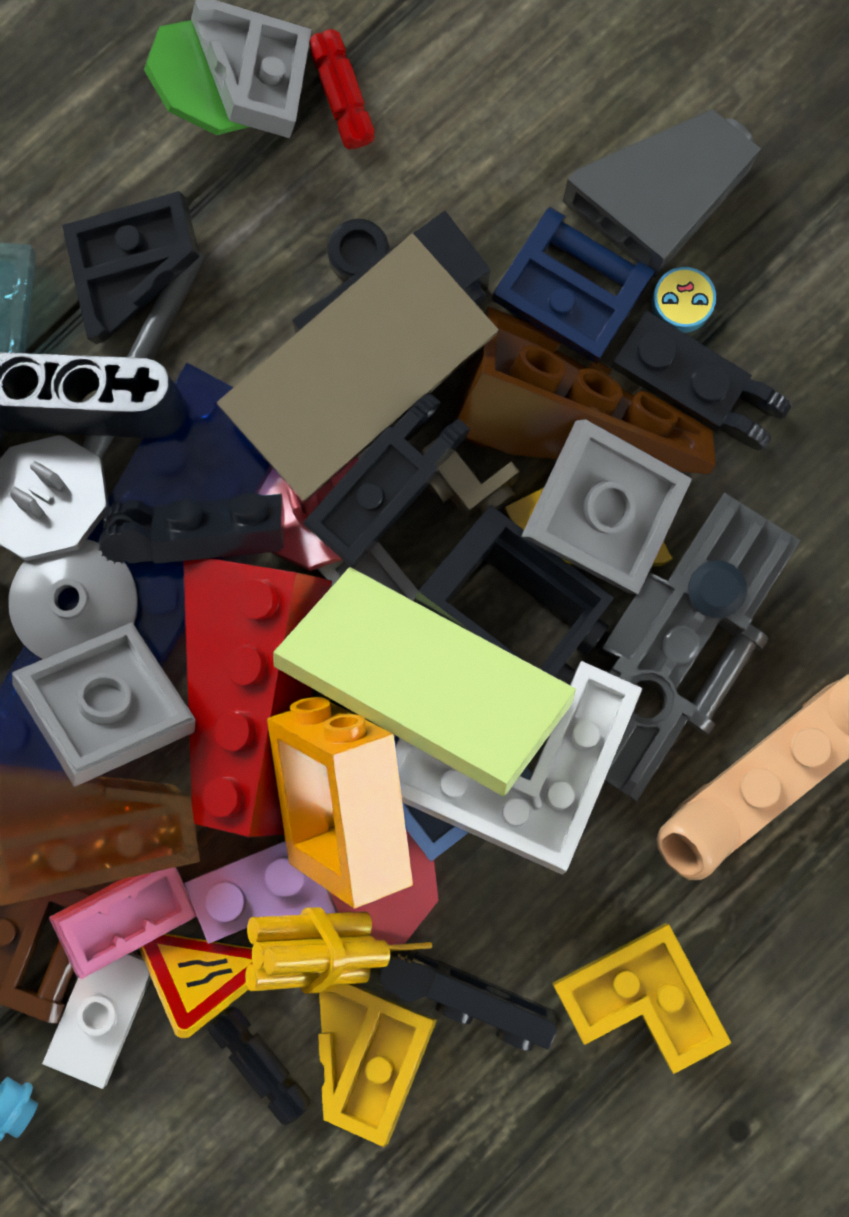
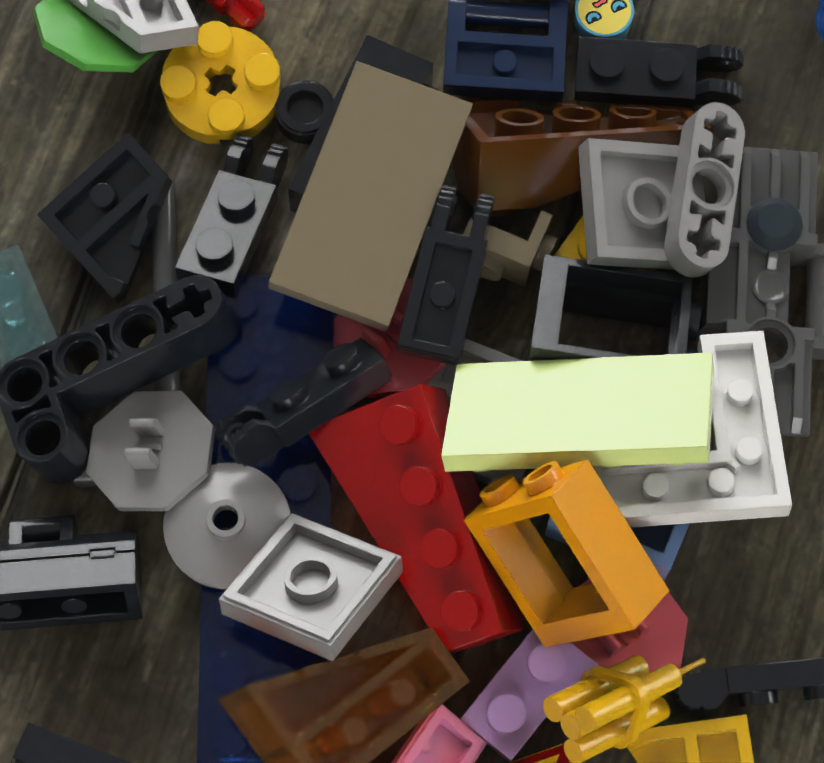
camera: 30 degrees left, 10 degrees down
none -> yellow plate [160,21,281,144]
none -> hinge [175,134,289,295]
none -> light grey beam [664,102,745,277]

